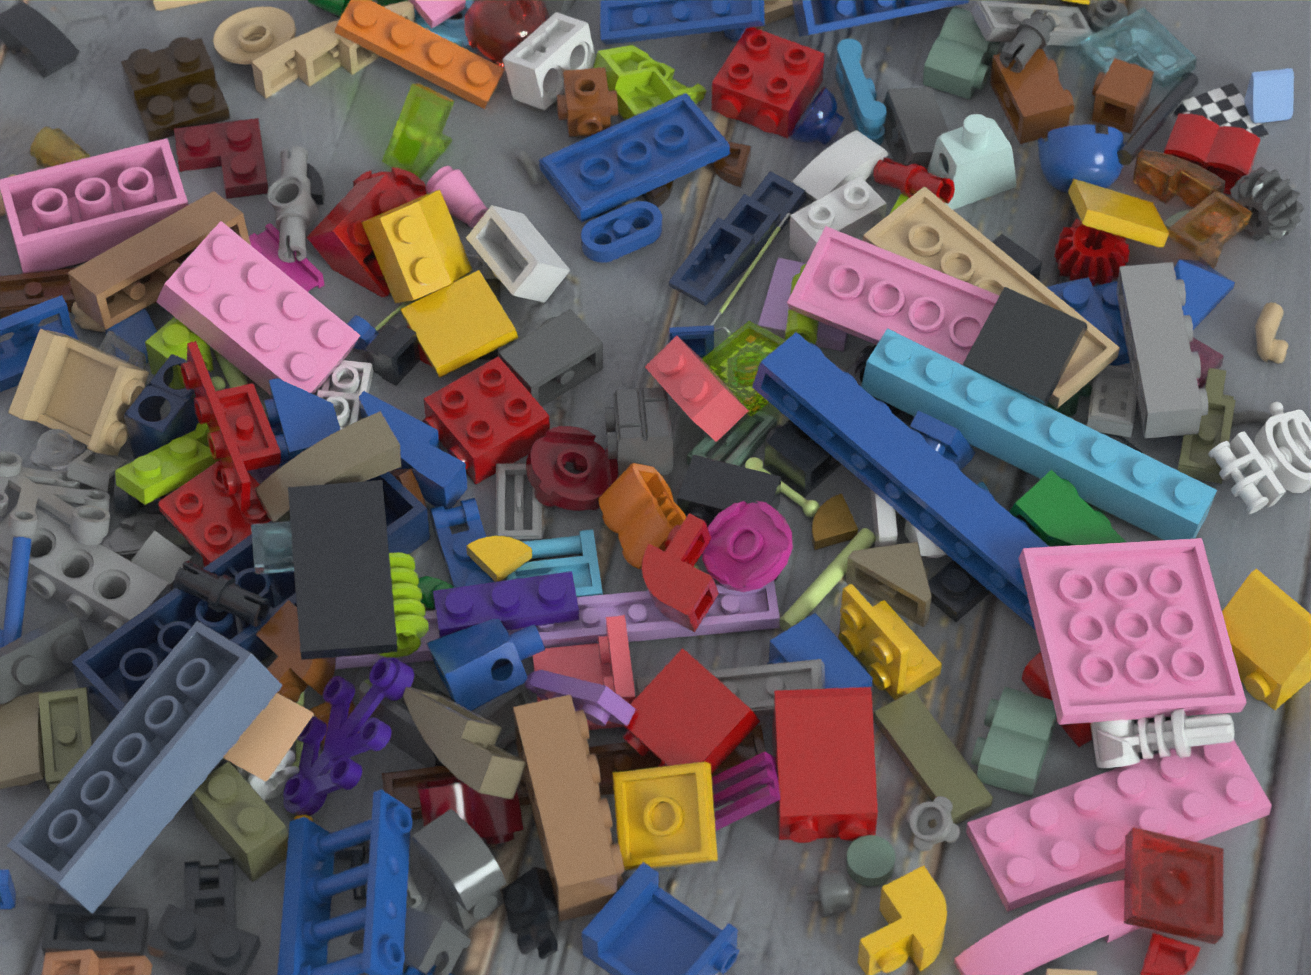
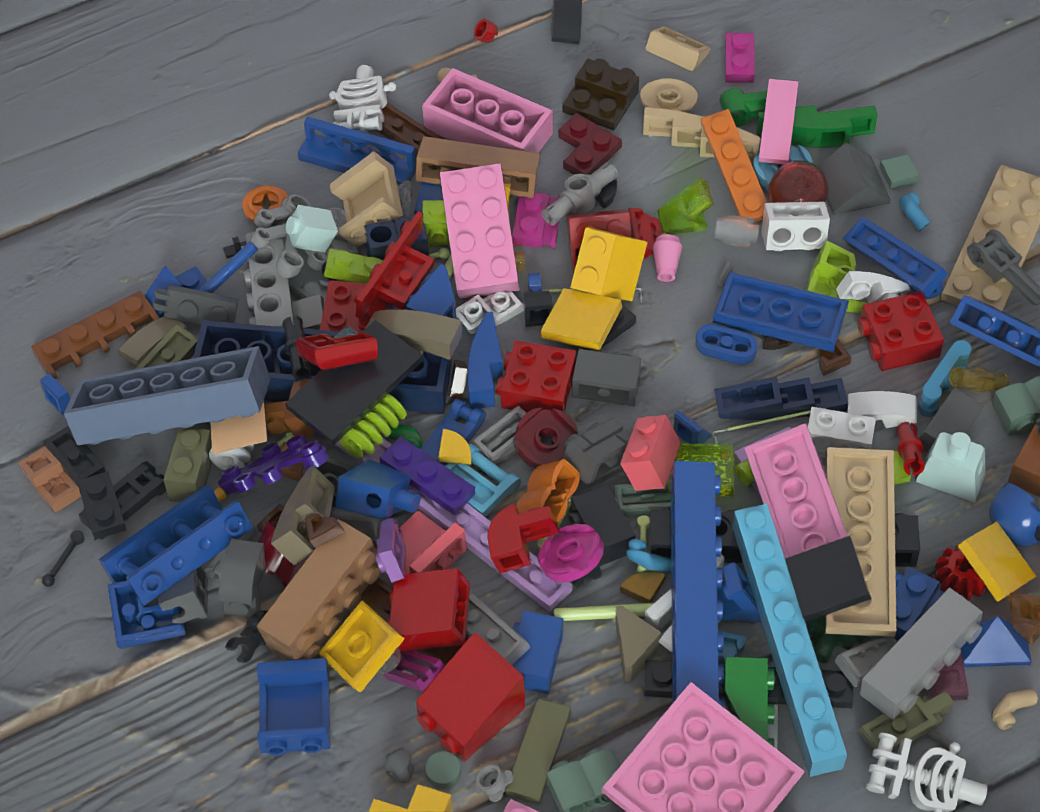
camera: 50 degrees right, 0 degrees up
clear yellow cone [30,126,91,168] -> none
white brick [466,205,570,303] -> none
dark orange brick [557,67,618,137] -> none
clear blue piece [789,87,845,145] -> none
yellow bracket [838,584,942,700] -> none
none -> light aqua brick [286,205,338,253]
none -> red brick [295,333,378,370]
none -> reddish brown tile [305,514,345,548]
none -> dark azure arm [626,539,671,574]
none -> clear brick [714,214,760,248]
none -> white slope [836,271,910,303]
none -> clear yellow pin [949,367,1009,393]

